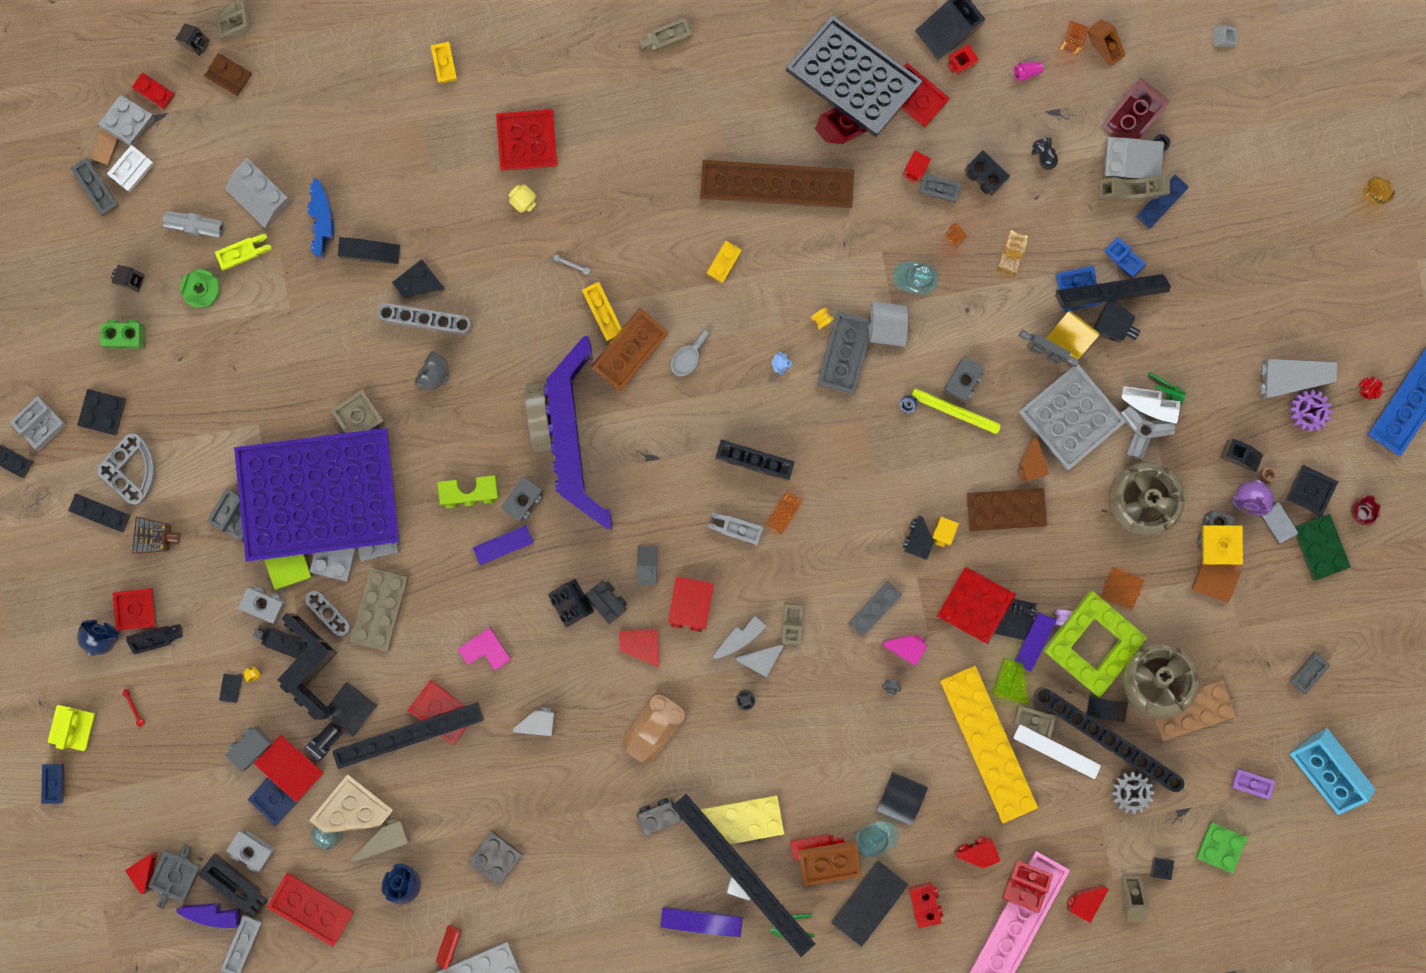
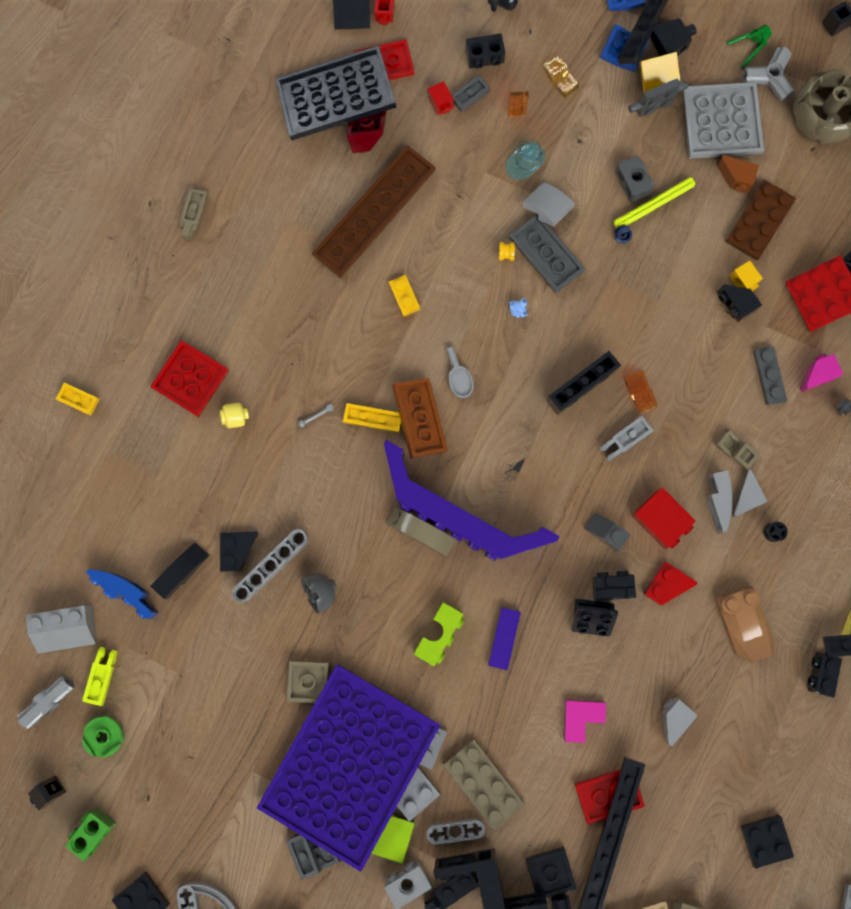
camera: 45 degrees left, 5 degrees down
dark grey brick [501,477,543,522] -> none
white slope [1122,386,1180,424] -> none

